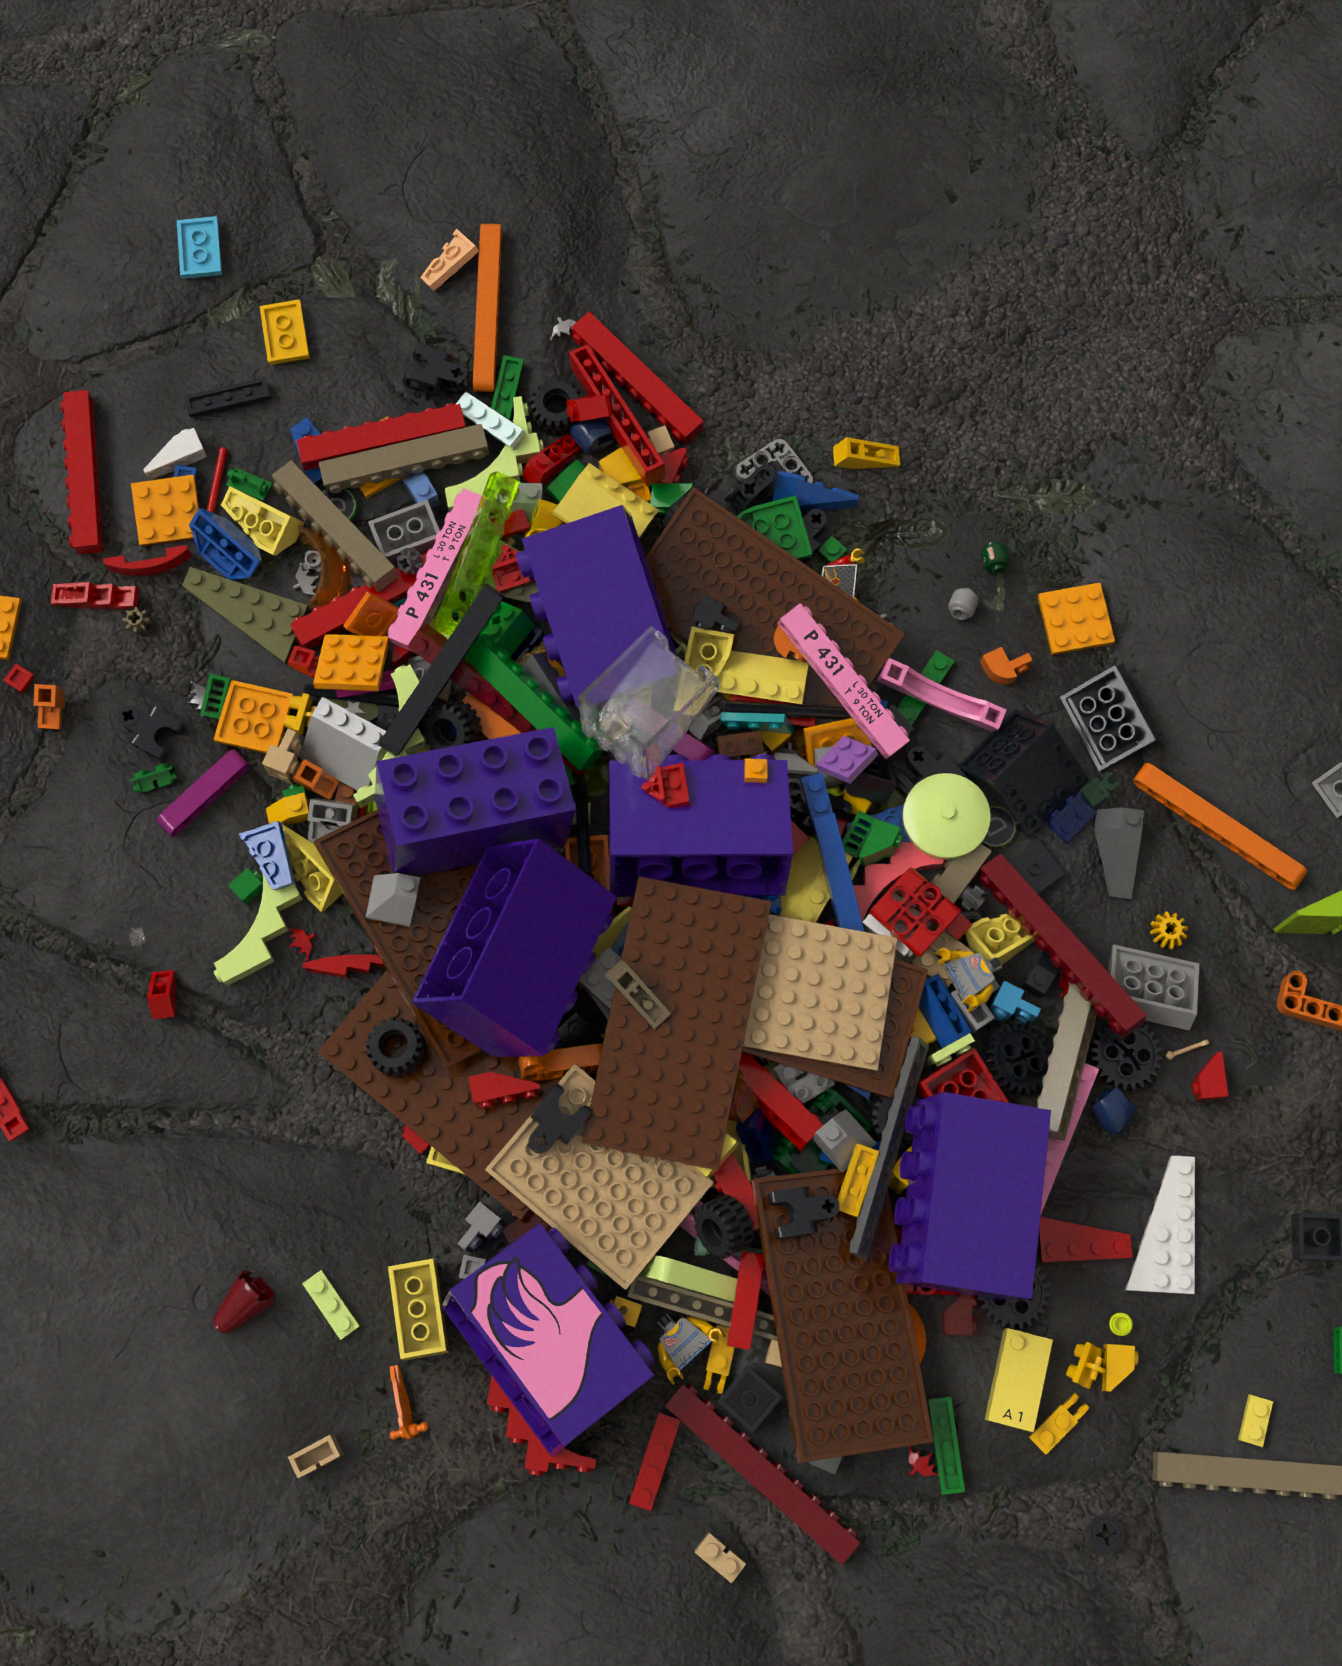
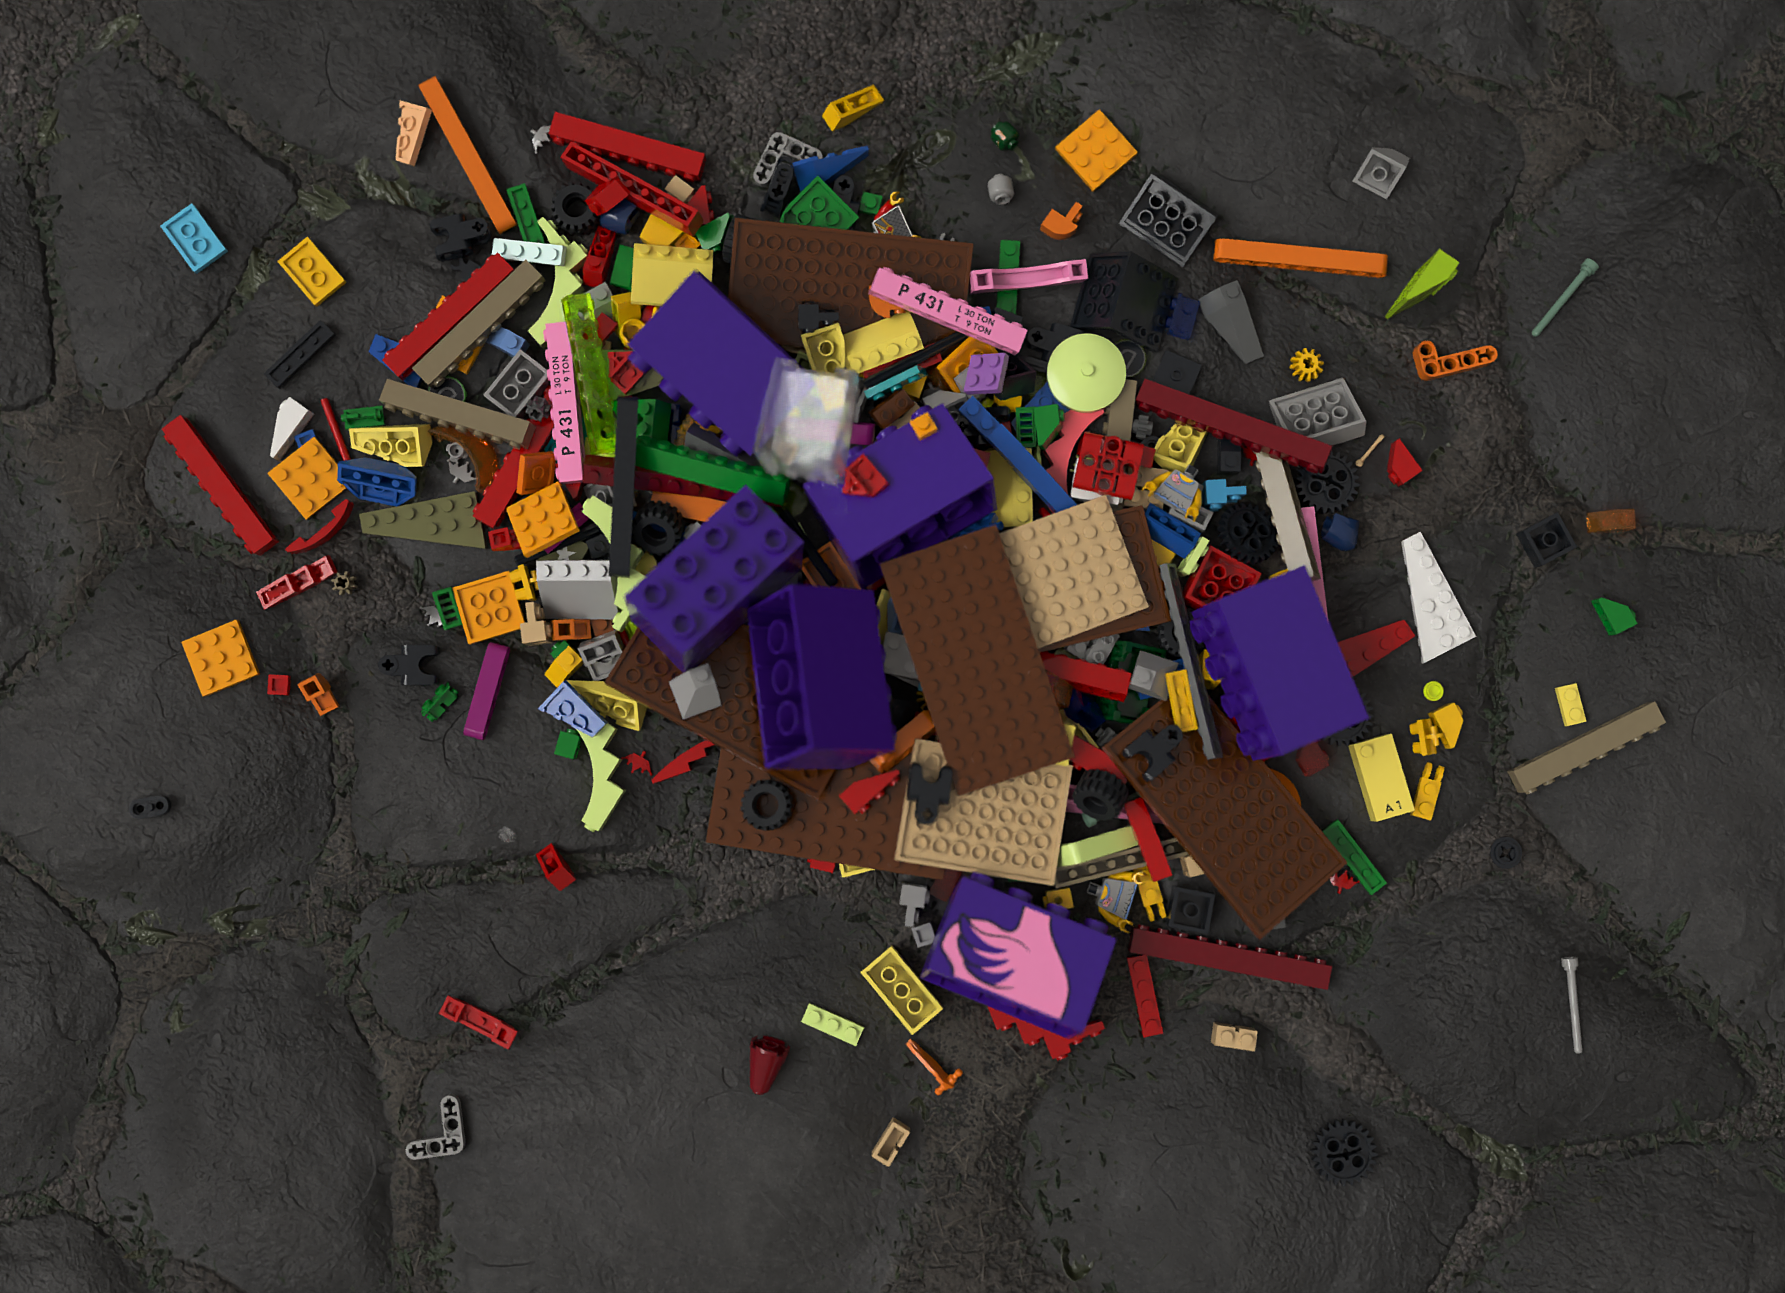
camera: 30 degrees left, 10 degrees up
dark tan slope [605,960,671,1029] -> none
clear green plate [1078,772,1120,808] -> none

